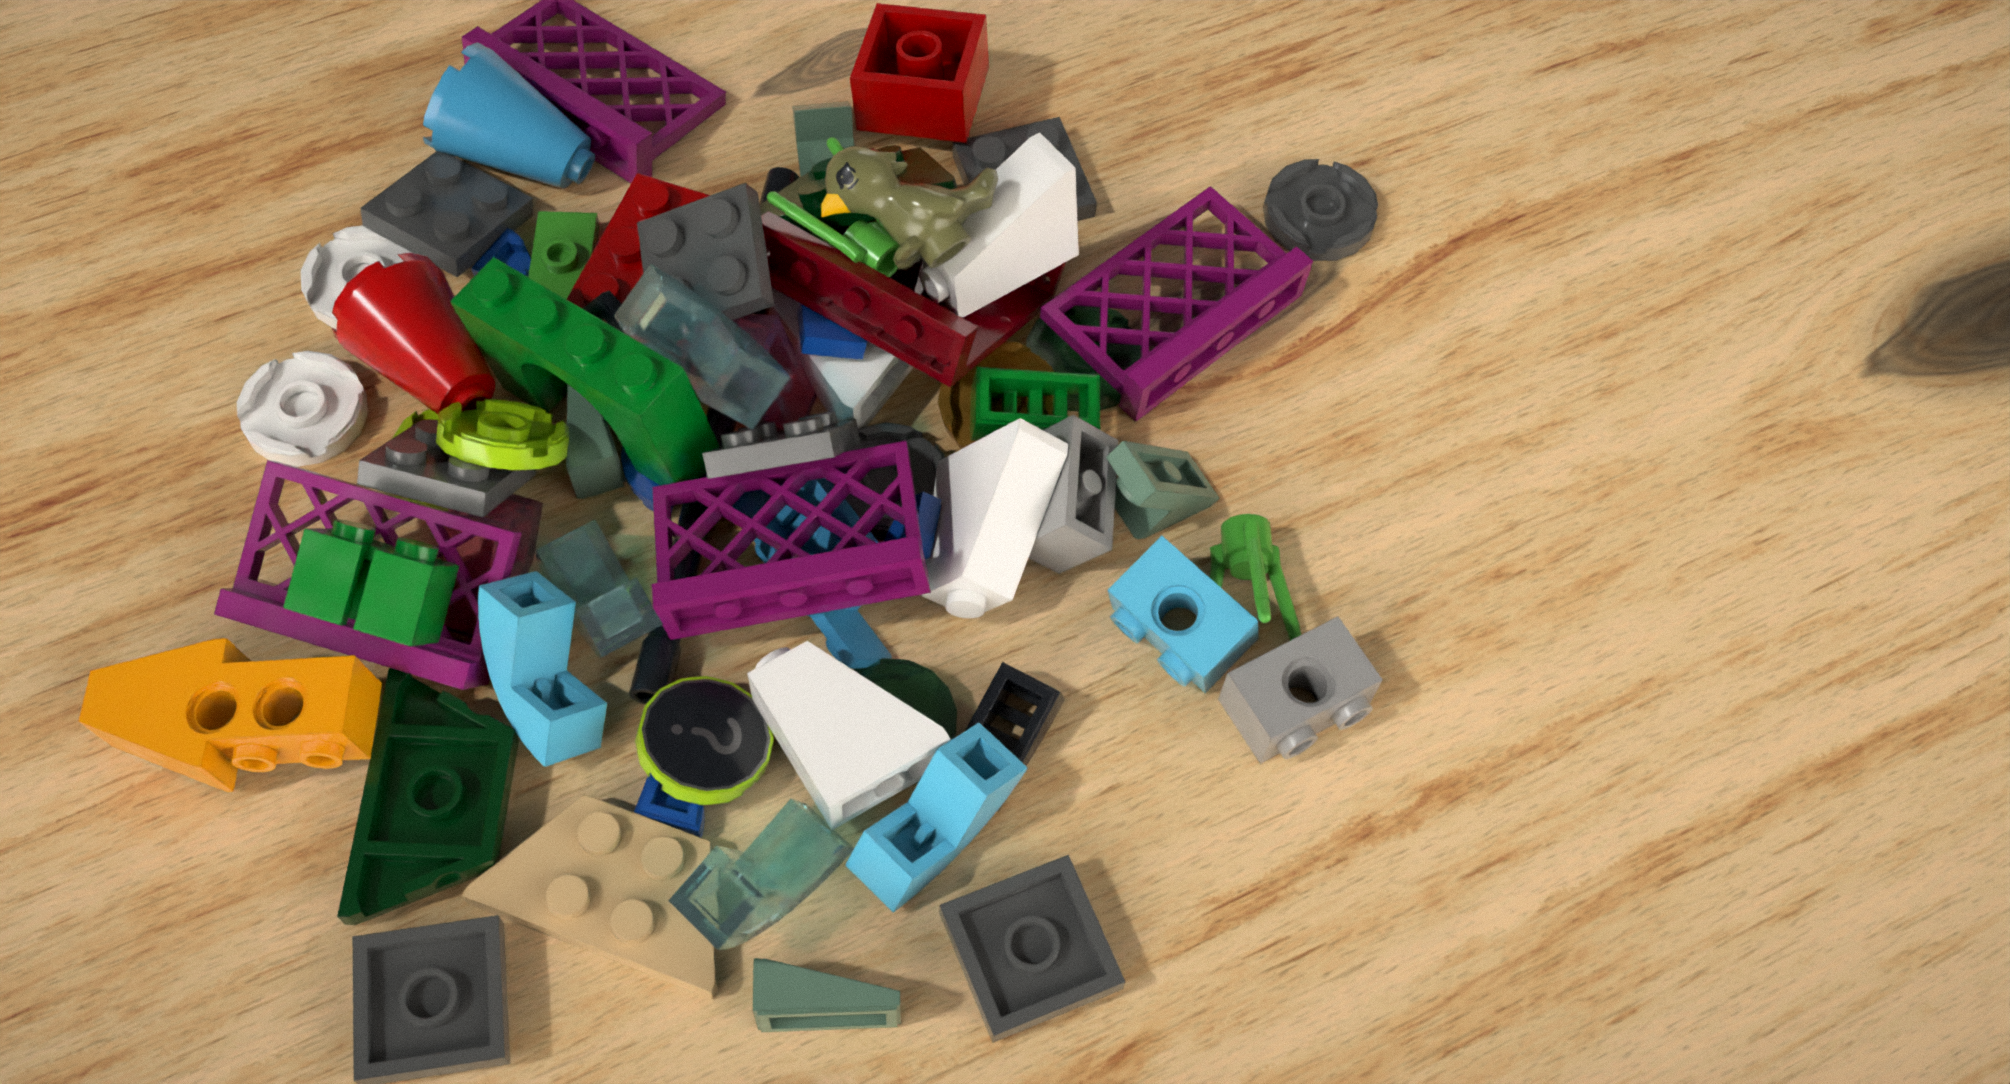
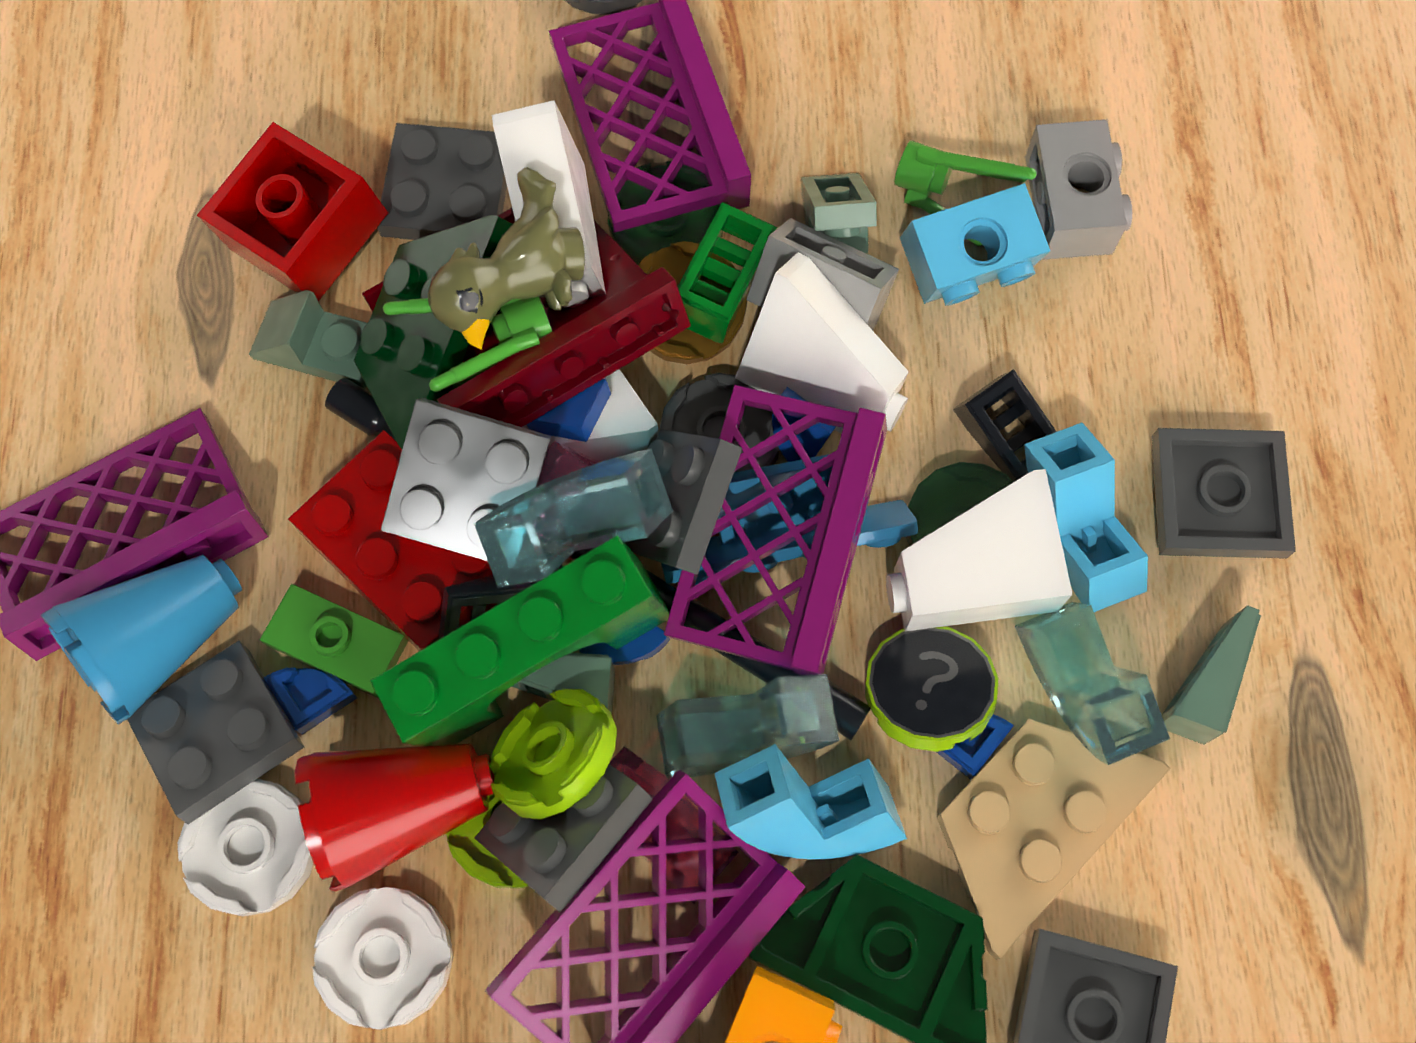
camera: 60 degrees left, 10 degrees up
green piece [283,519,460,647] -> none

